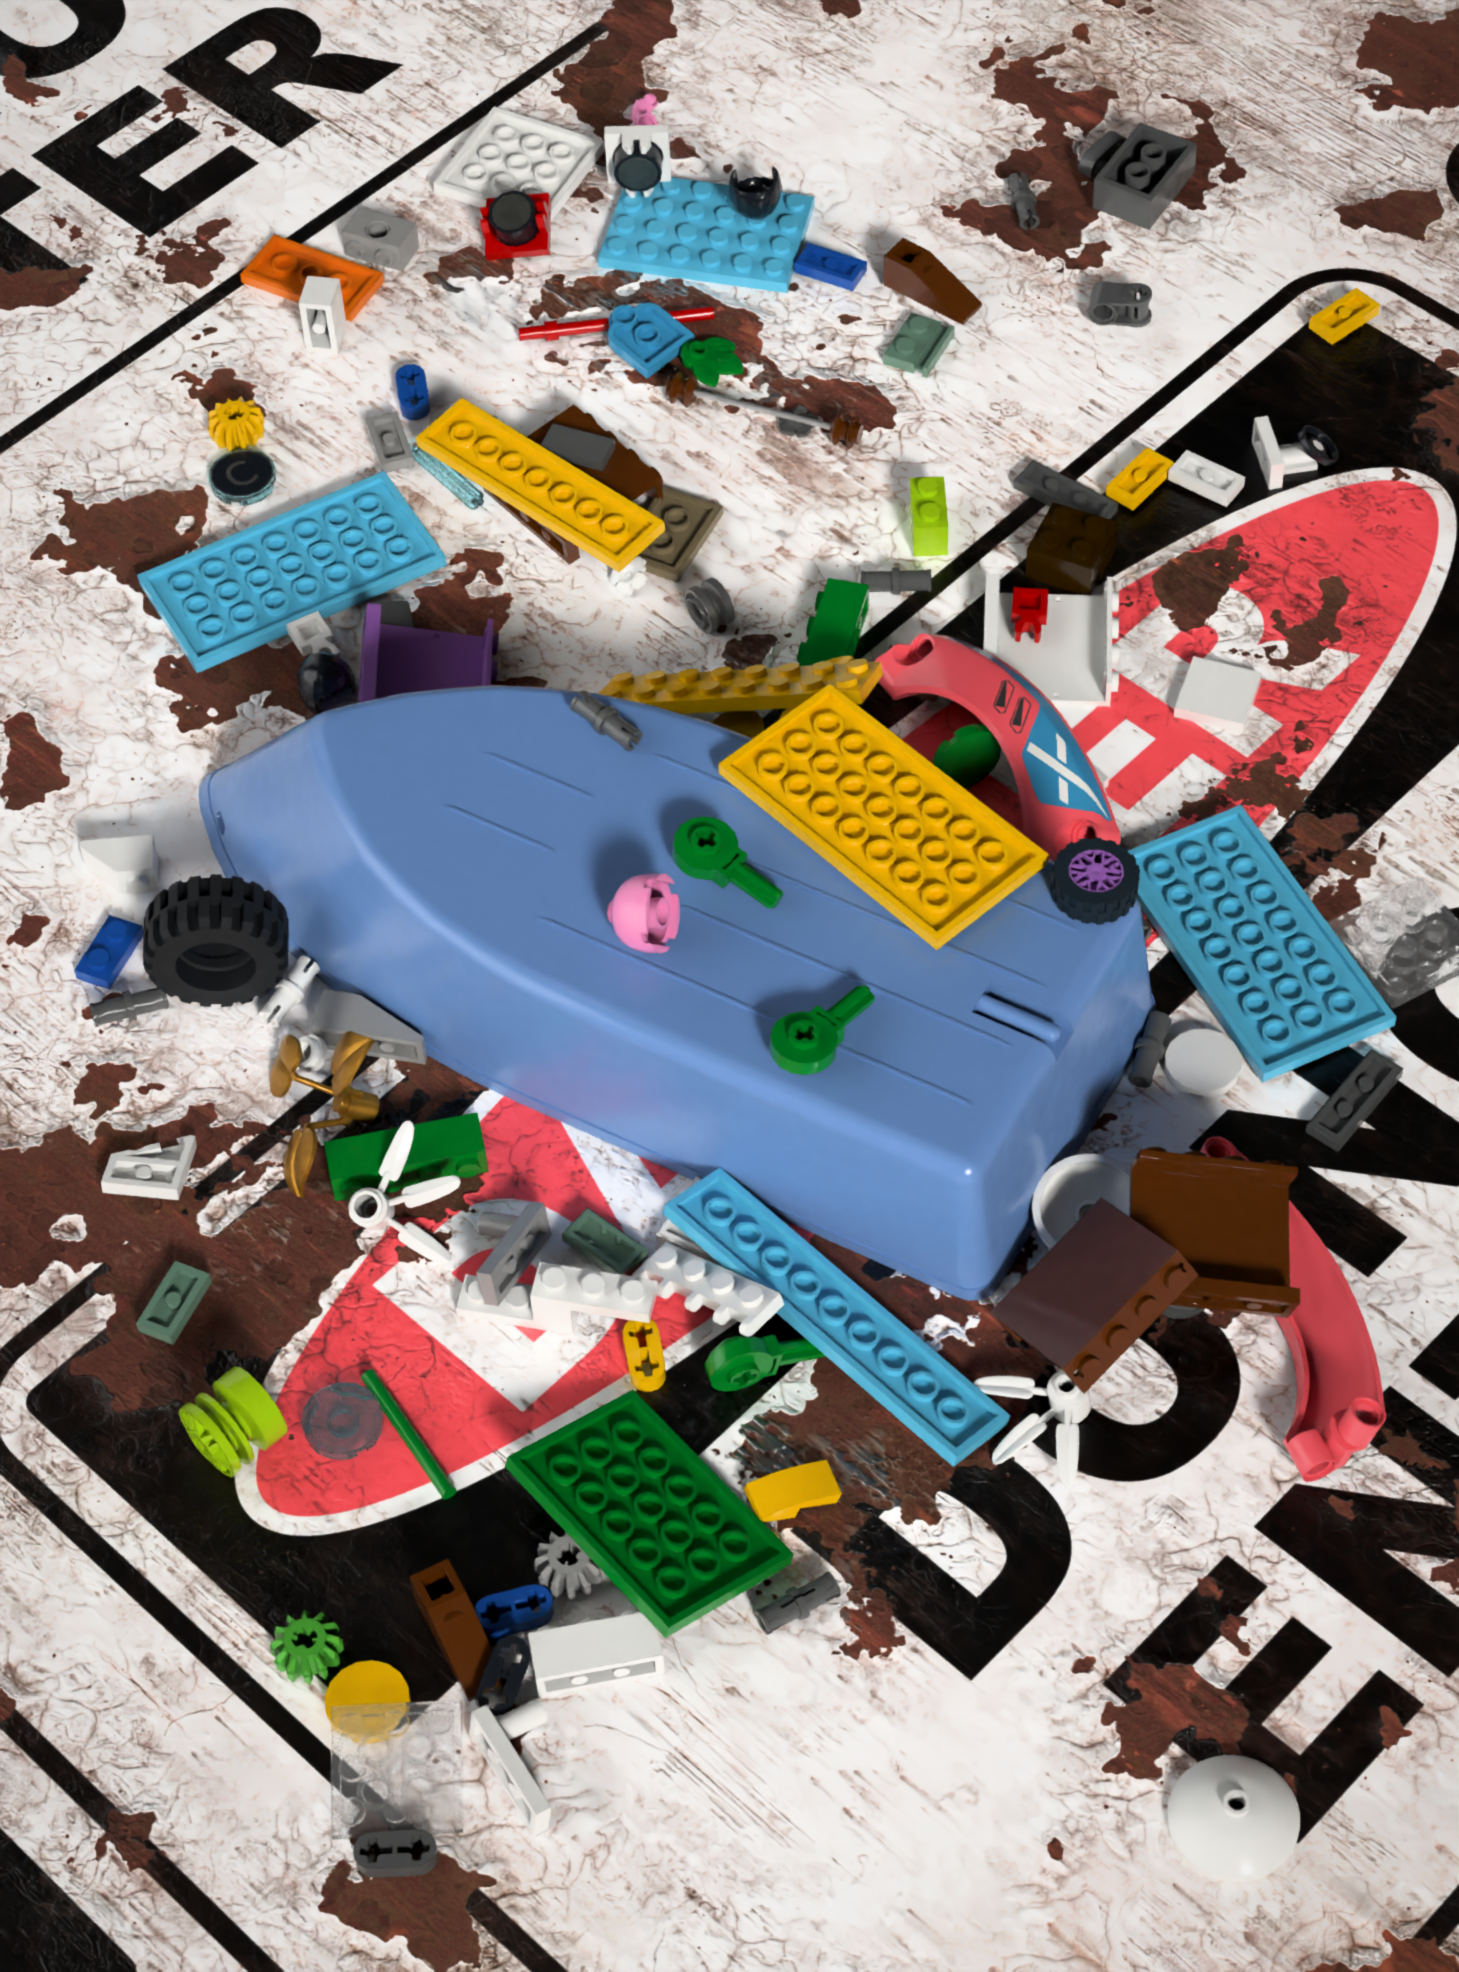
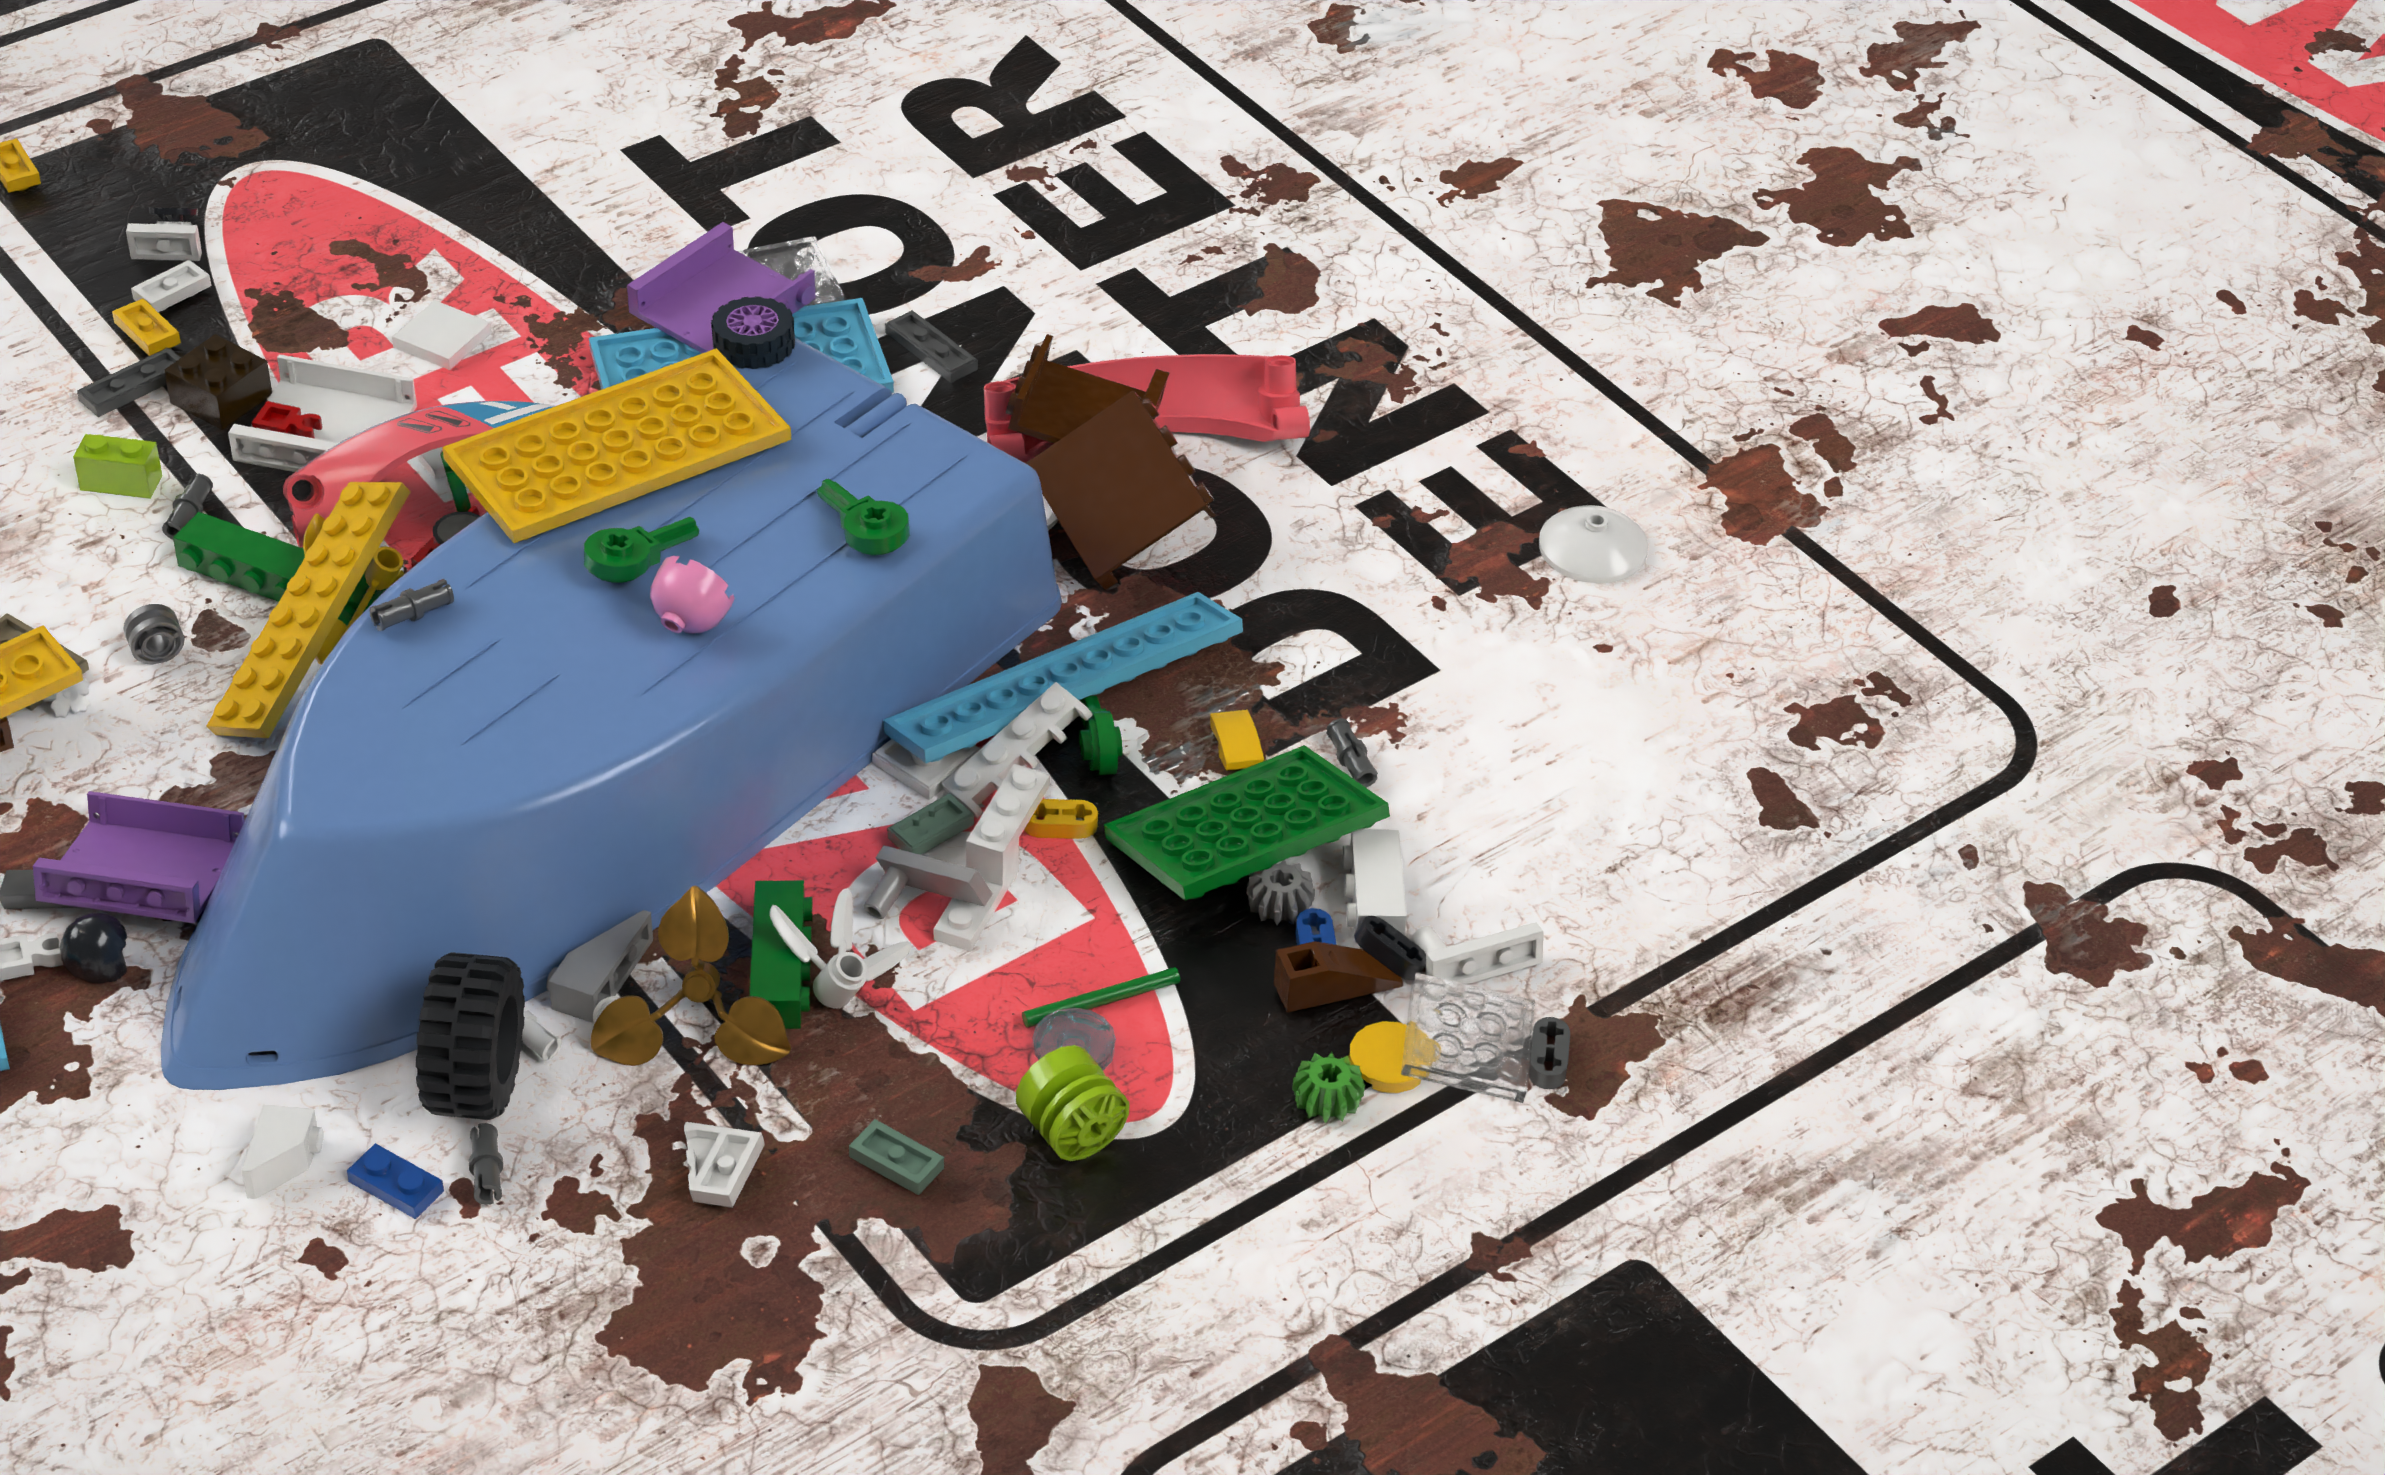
camera: 85 degrees left, 10 degrees down
white plant [973,1370,1092,1489] -> none
none -> medium lavender panel [627,222,816,353]

